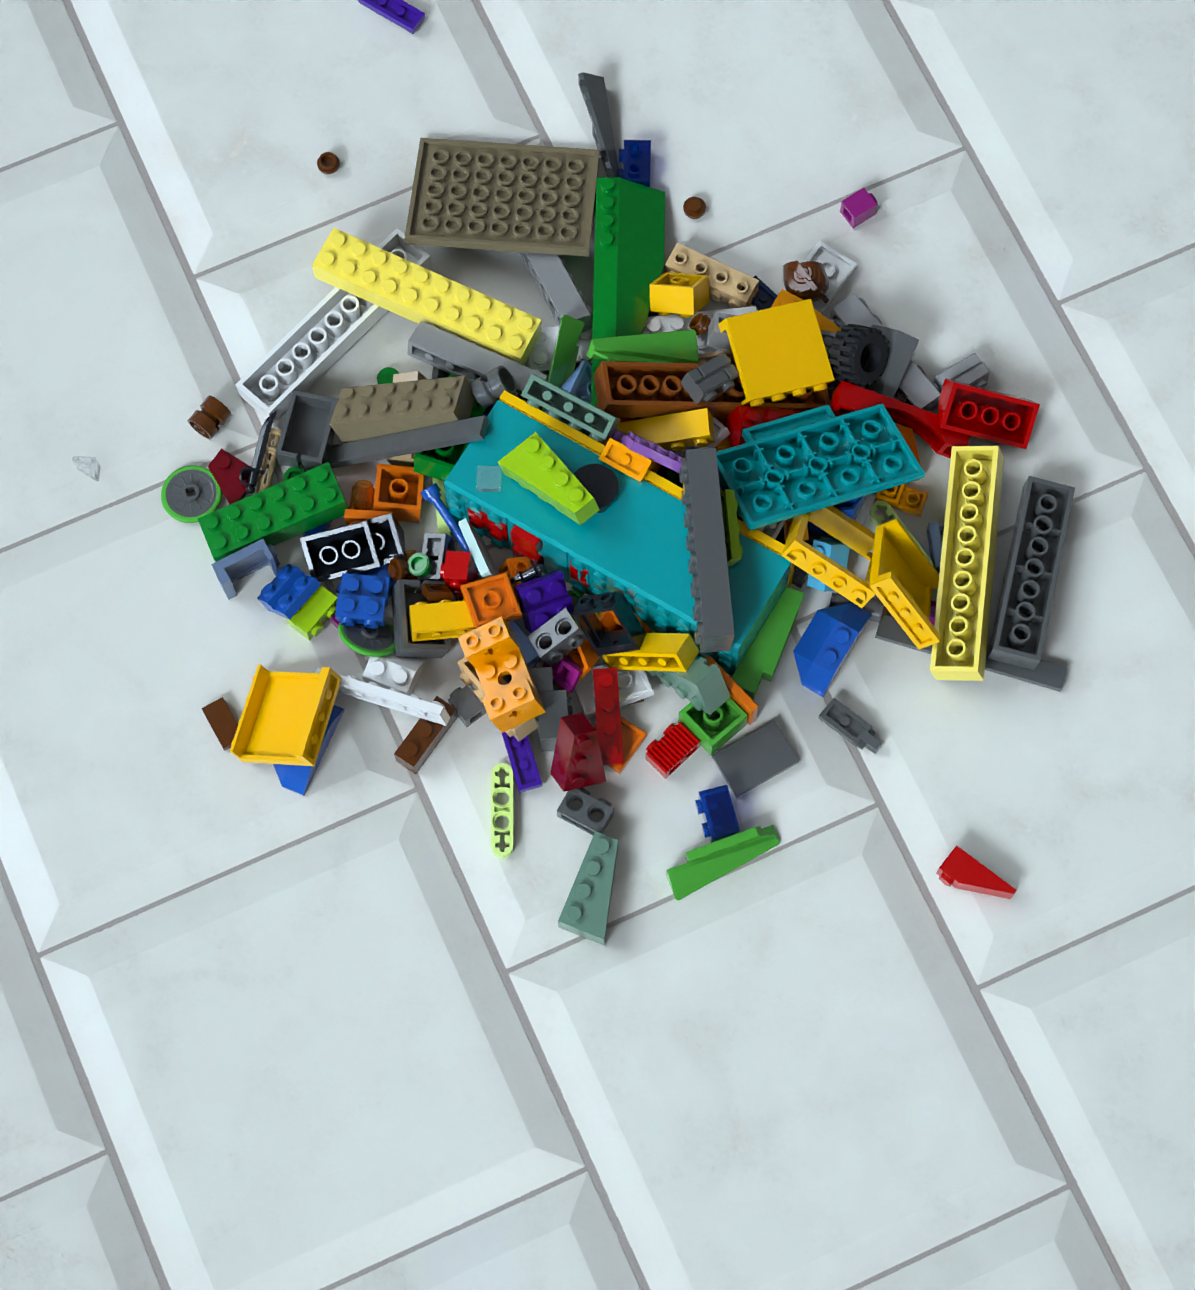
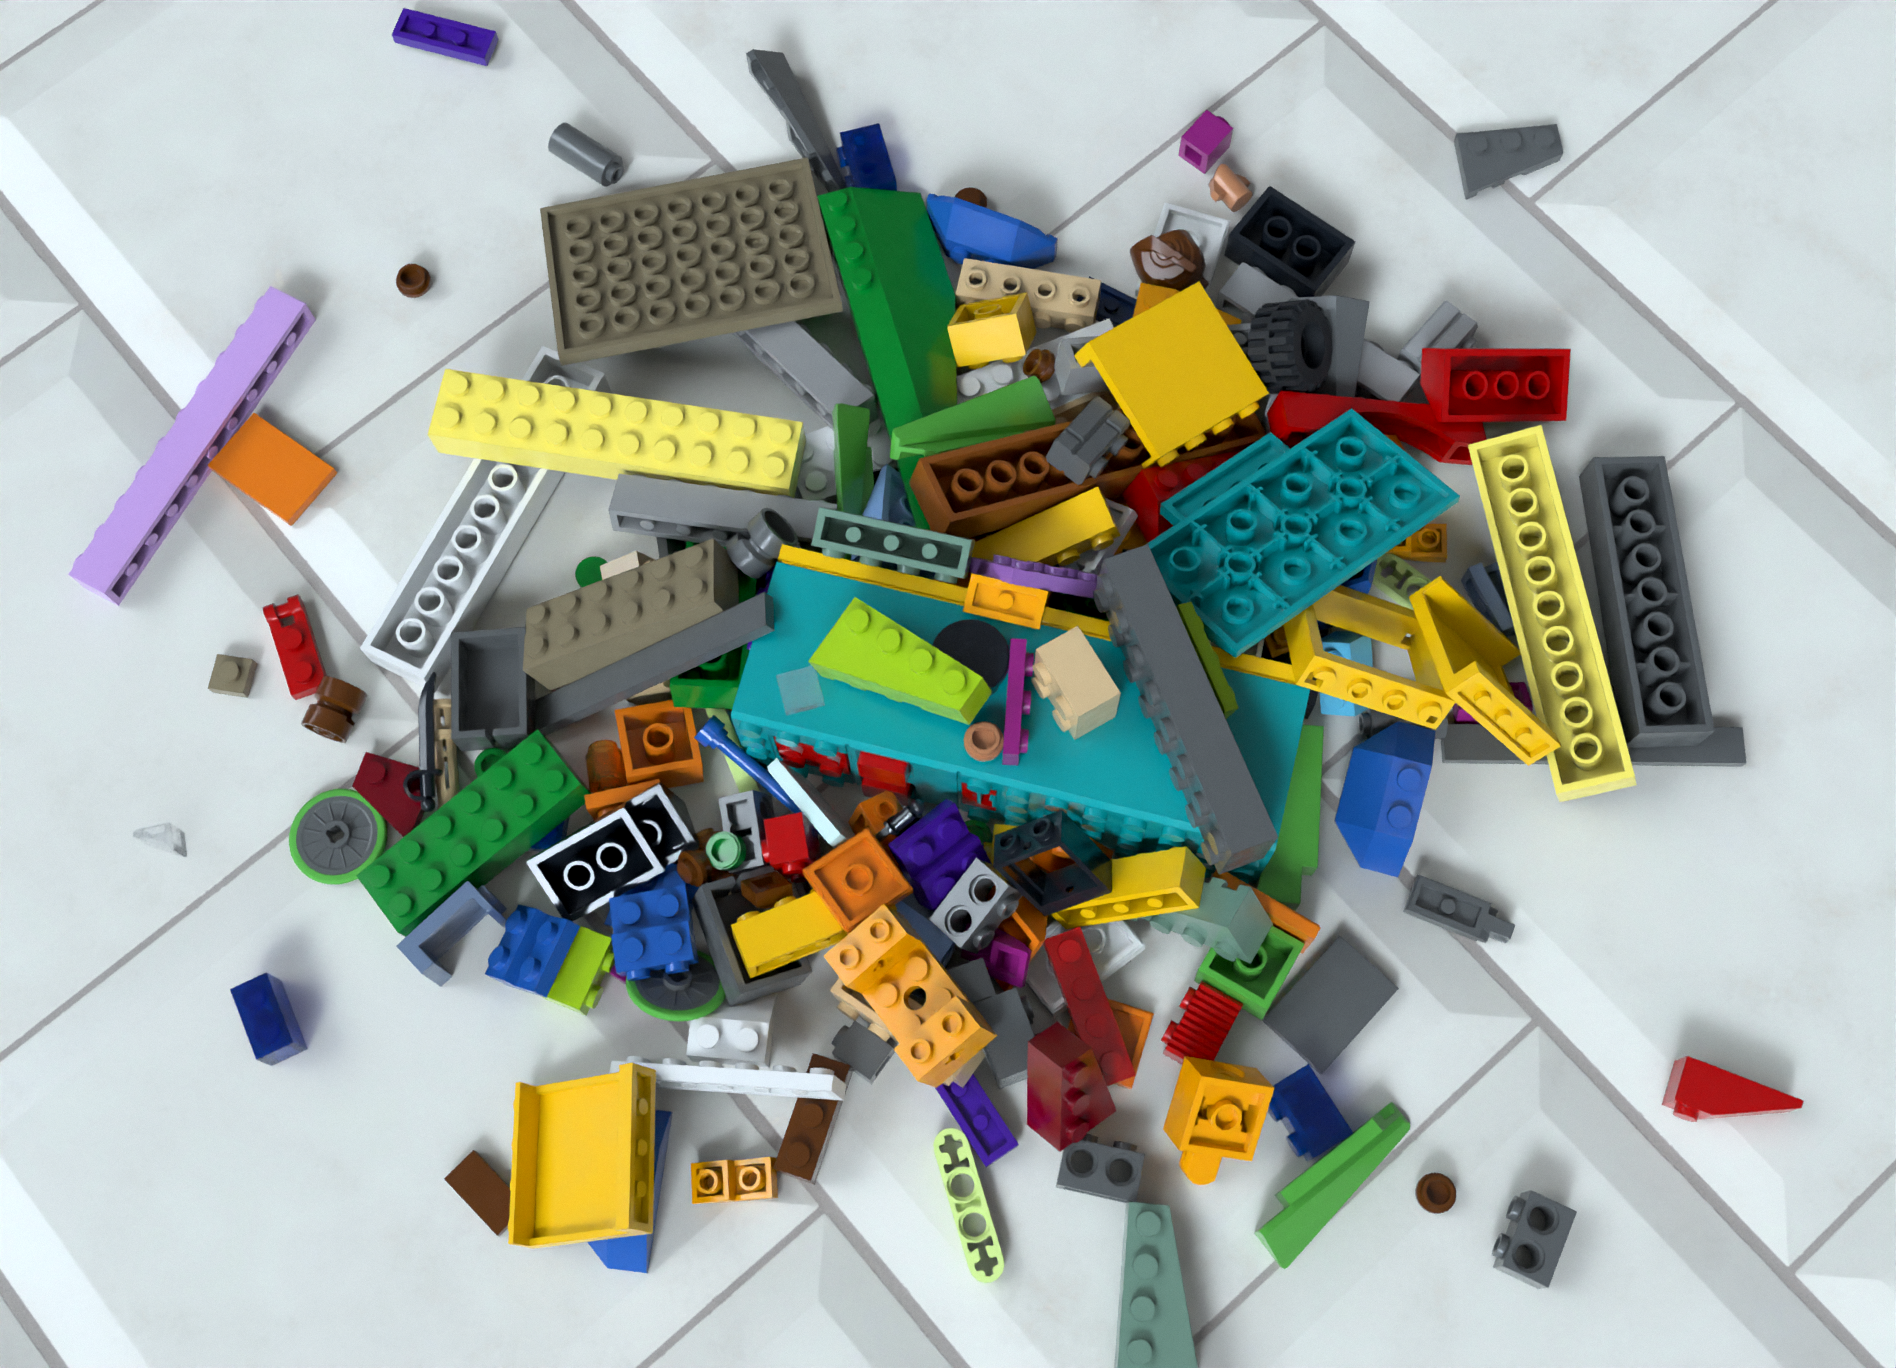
camera: 15 degrees left, 0 degrees up
none -> lavender brick [68,286,316,606]
none -> orange tile [207,413,337,526]
none -> dark tan plate [208,654,257,698]
none -> clear blue brick [230,972,308,1066]
none -> red plate [263,594,327,700]
none -> dark grey brick [548,122,624,187]
none -> light orange slope [691,1157,778,1204]
none -> blue wedge [927,193,1058,269]
none -> nougat plate [964,721,1004,762]
none -> magenta plate [1002,638,1034,766]
none -> tan brick [1032,626,1121,740]
none -> light orange brick [1163,1056,1274,1185]
none -> nougat piece [1208,164,1253,212]
none -> black brick [1224,186,1356,298]
none -> reddish brown plate [1415,1173,1456,1214]
none -> dark grey wing [1454,124,1563,200]
none -> dark grey brick [1492,1190,1577,1289]

